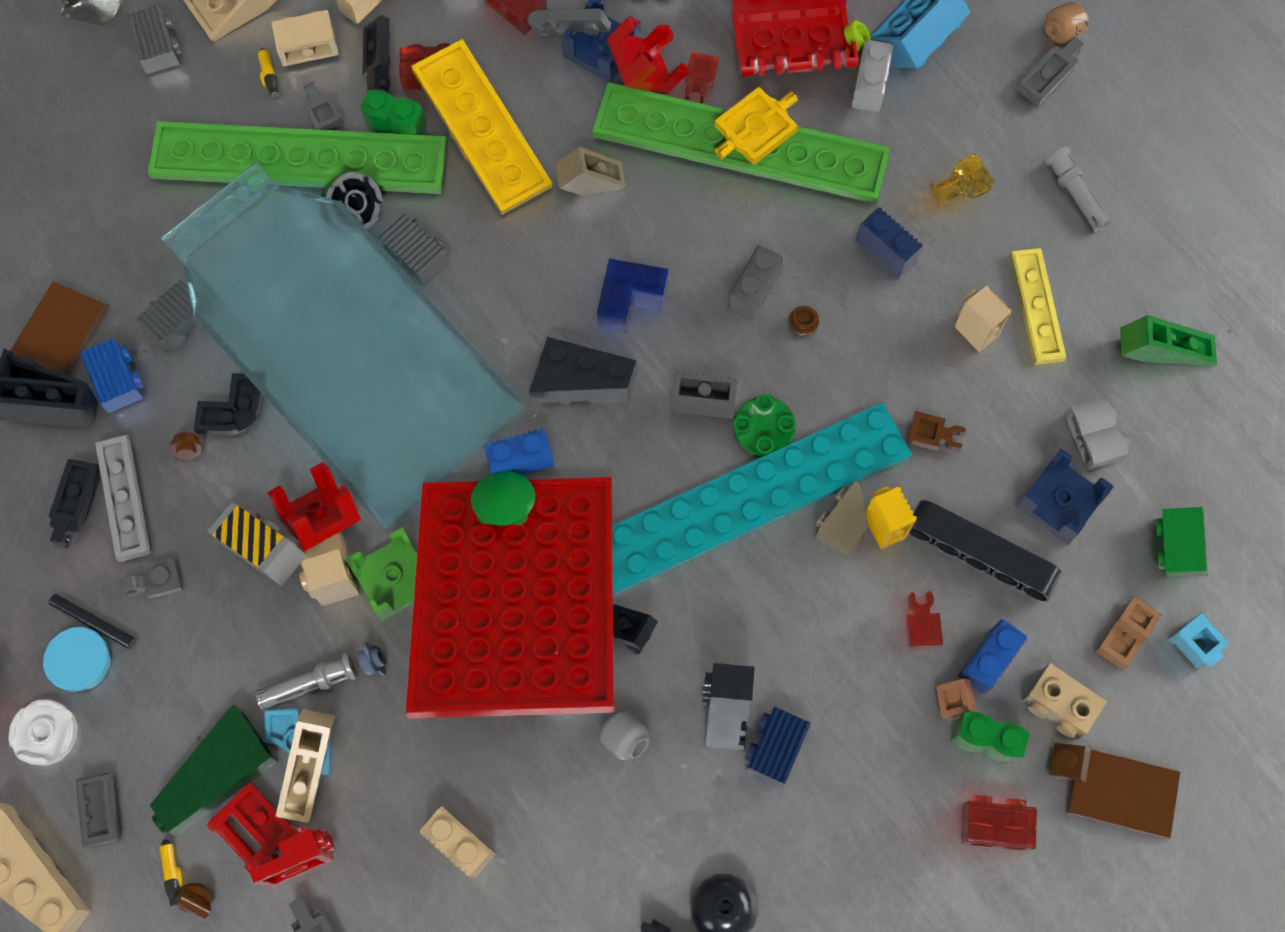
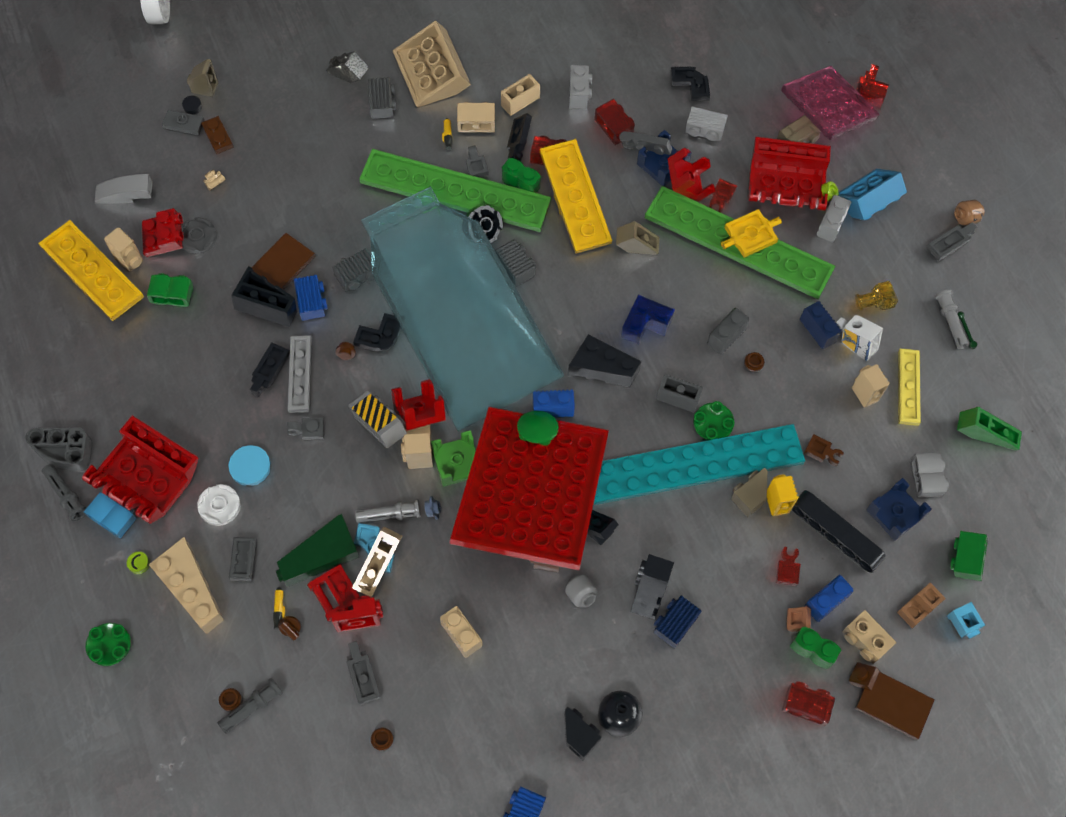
camera: 10 degrees right, 5 degrees down
black bar [49,594,137,650] -> none
none -> white torso [837,315,883,362]
none -> dark green hinge [957,311,978,349]

